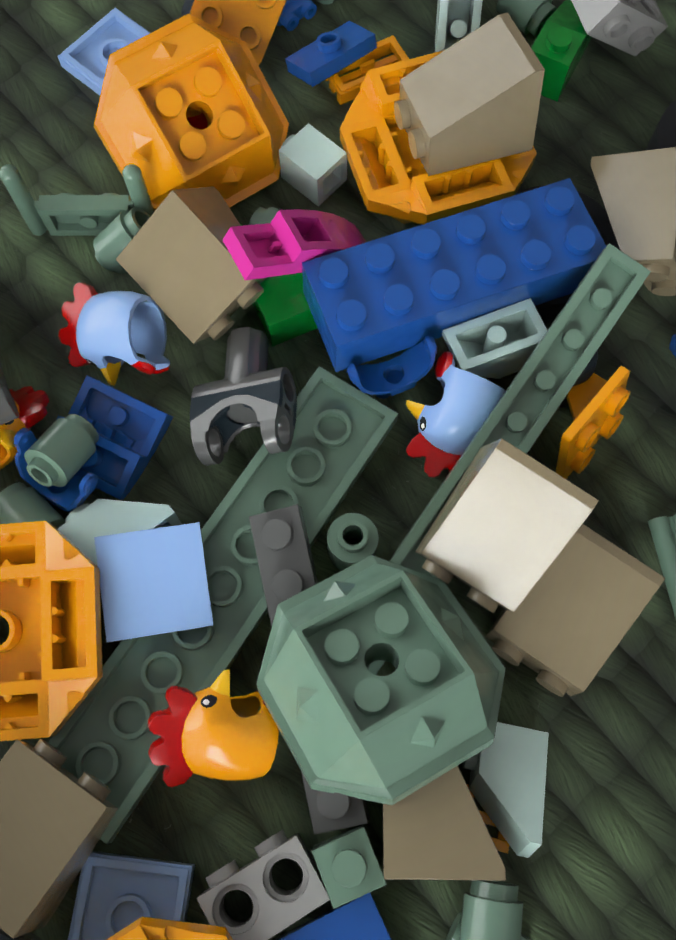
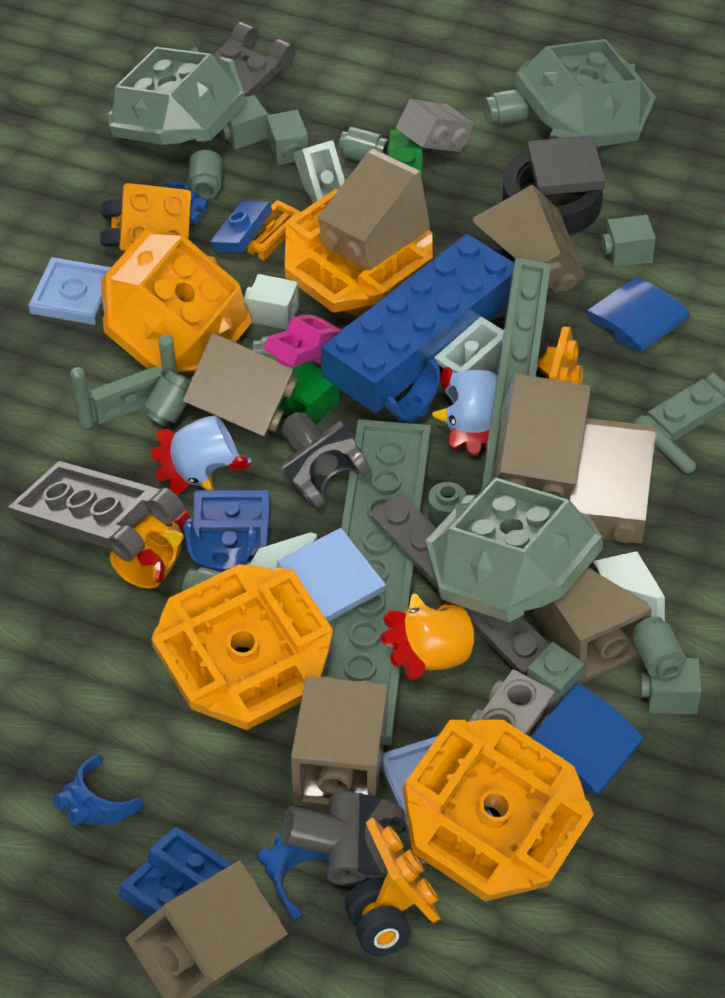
camera: 25 degrees left, 20 degrees down
sand green brick [24,414,99,487] -> none

